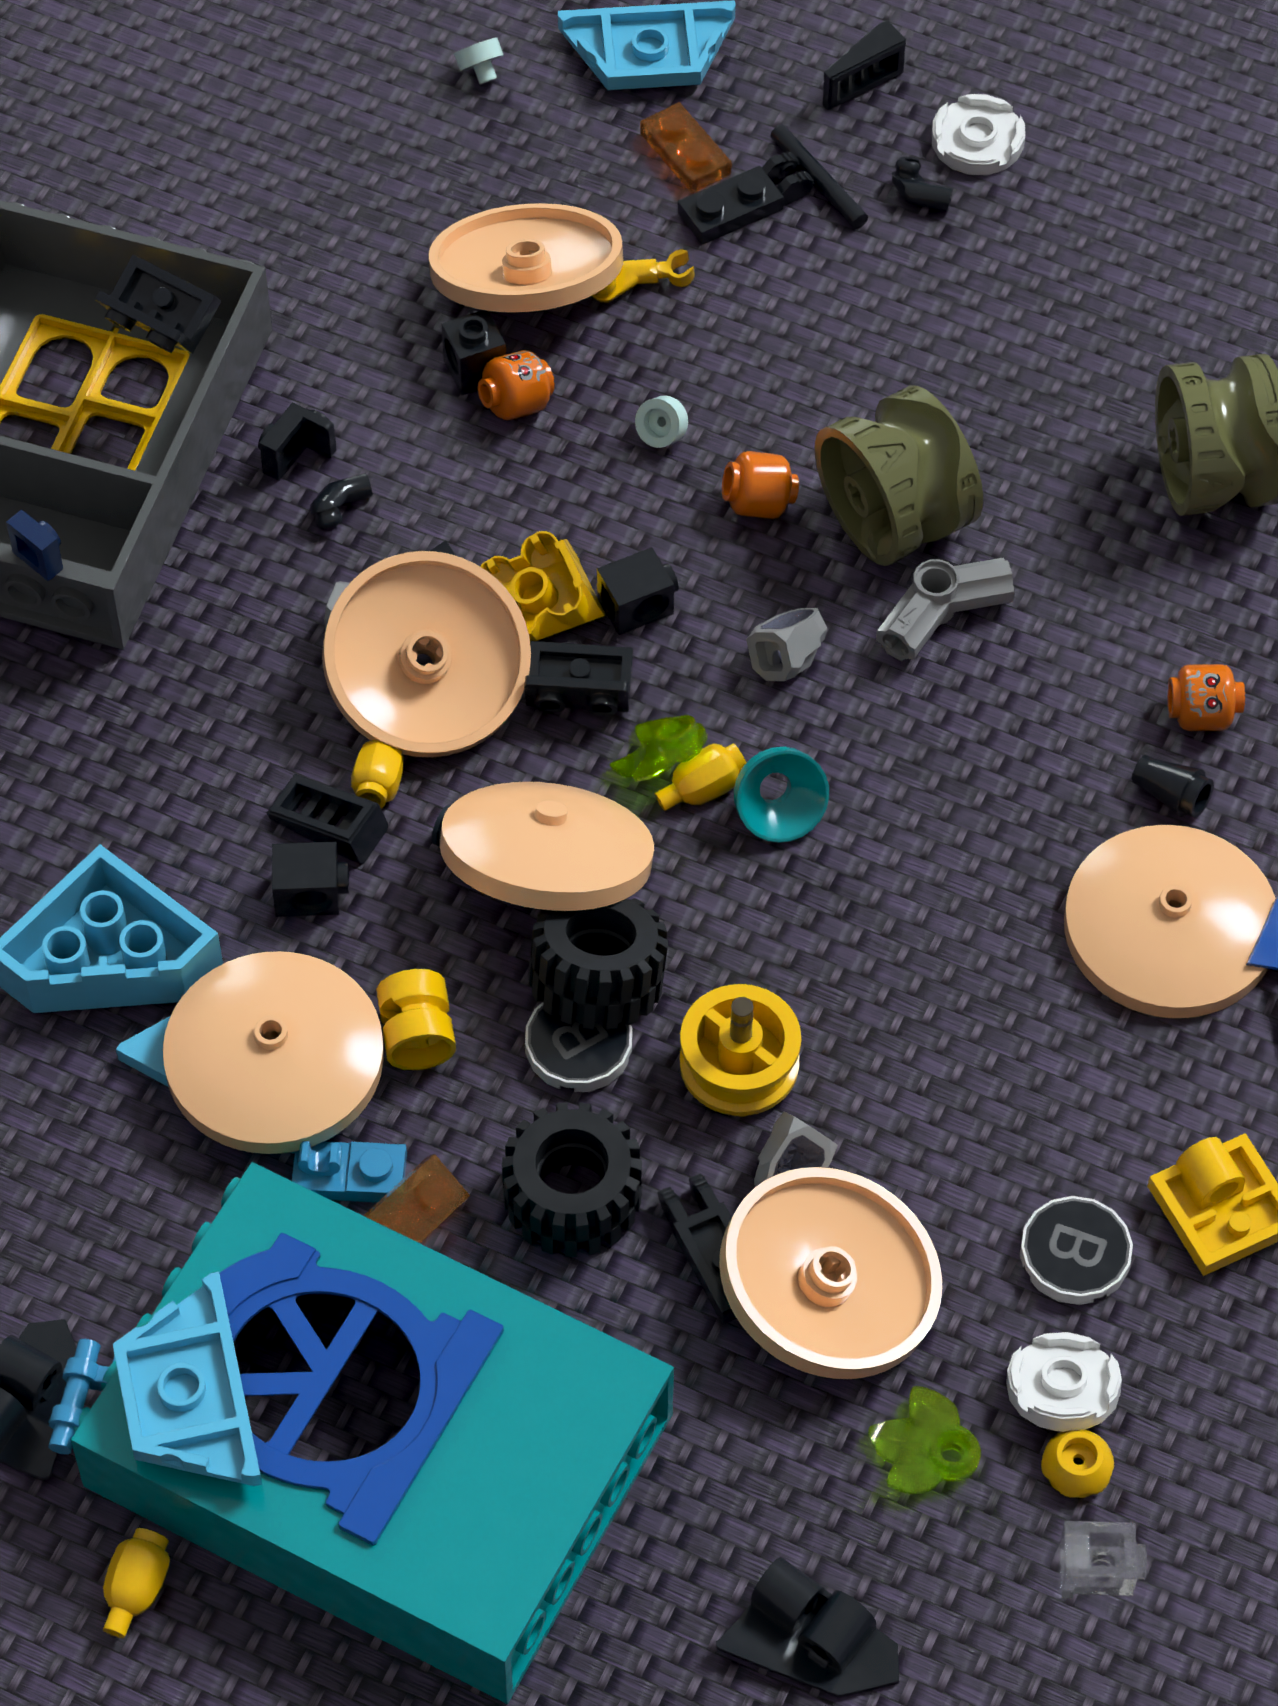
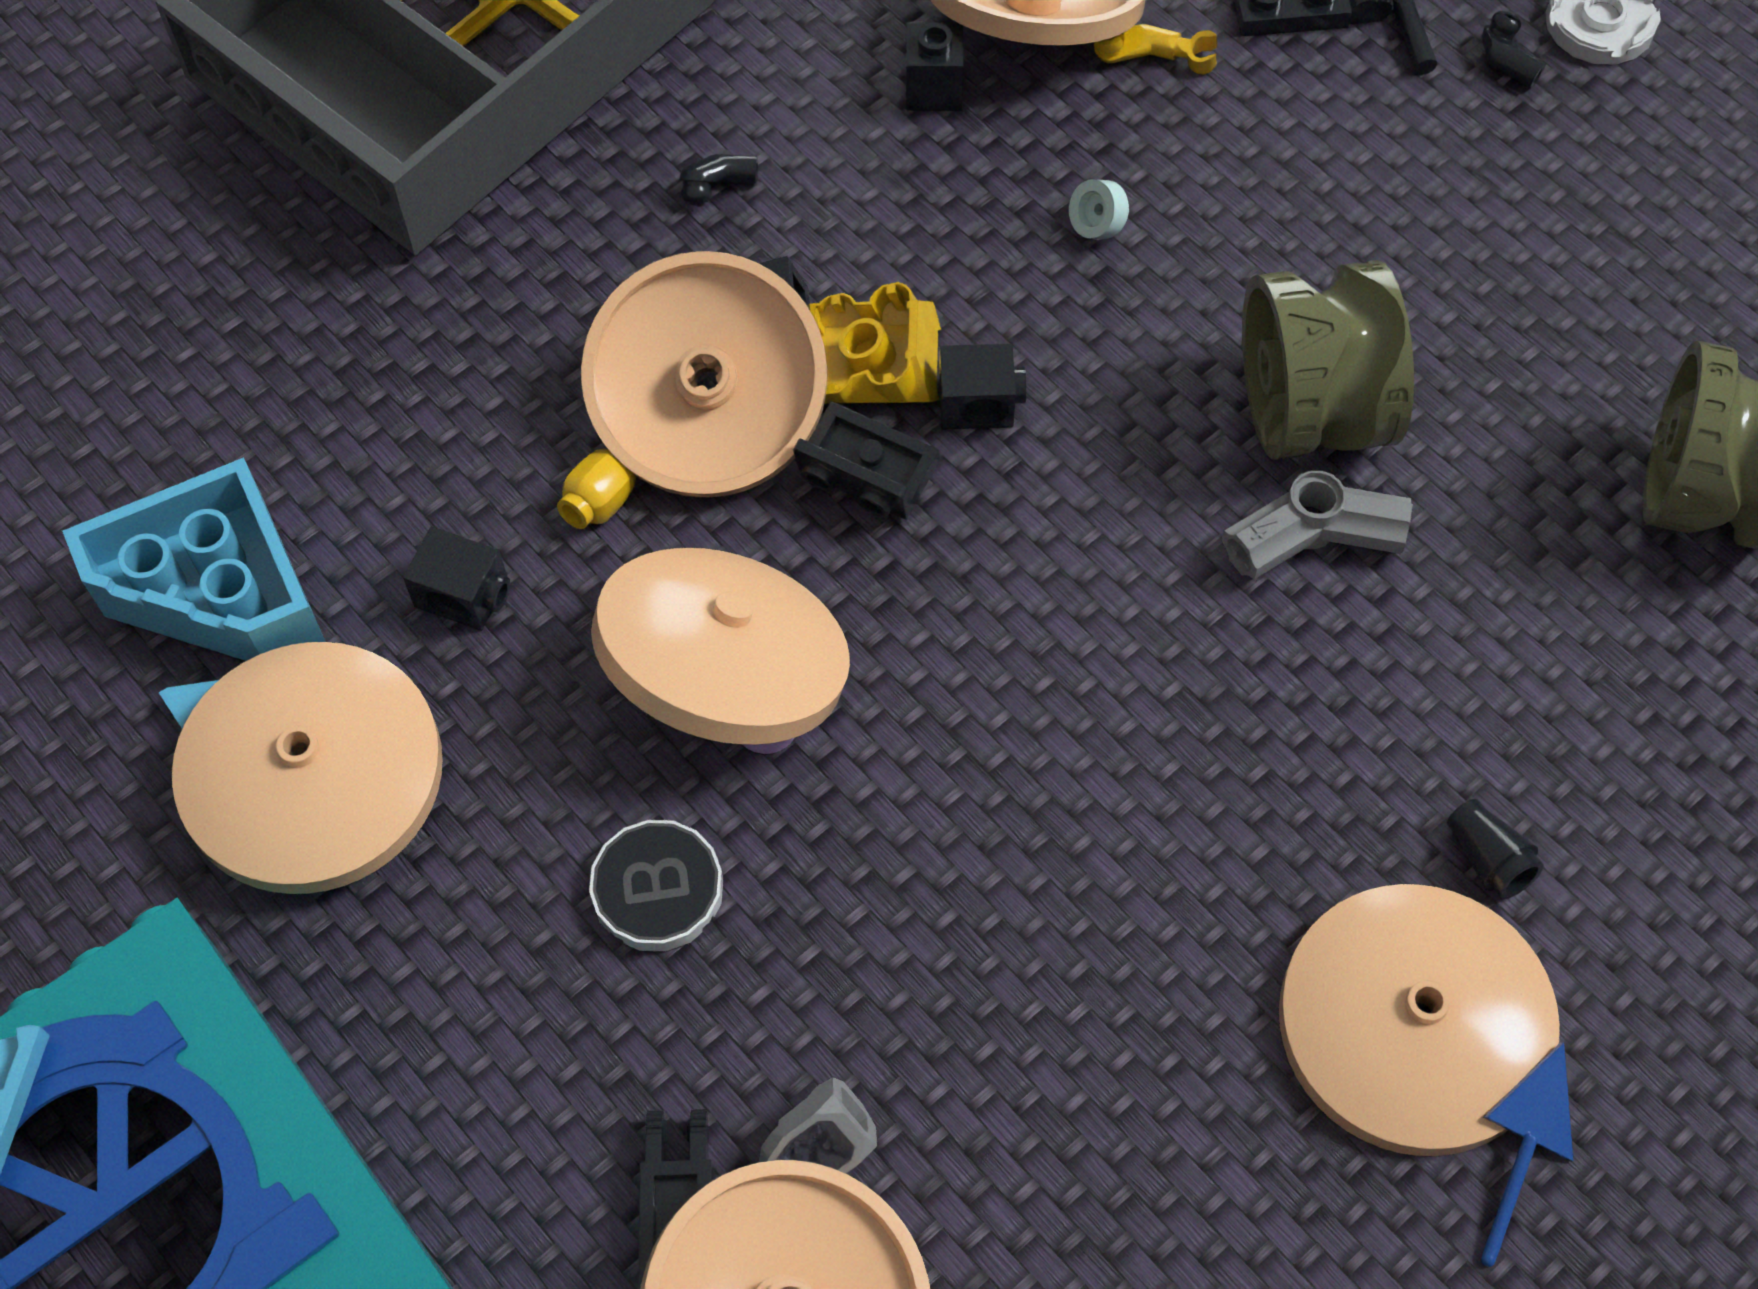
camera: 25 degrees right, 5 degrees up
dark blue plate [6,509,63,581] -> none
black bracket [258,402,337,481] -> none
black slope [267,774,388,864] -> none
dark azure plate [292,1141,407,1204] -> none
clear orange plate [364,1154,470,1243] -> none
yellow wheel [376,969,456,1070] -> none
orange head [478,350,555,420] -> none
black tyre [502,1102,642,1257] -> none
black tyre [528,898,668,1030] -> none
clear neon green plate [610,715,708,782] -> none
yellow plant [654,743,746,811] -> none
yellow wheel [680,984,801,1117] -> none
orange head [722,451,799,519] -> none
teal piece [734,747,829,843] -> none
light grey rock [746,608,827,681] -> none
orange head [1168,664,1245,731] -> none

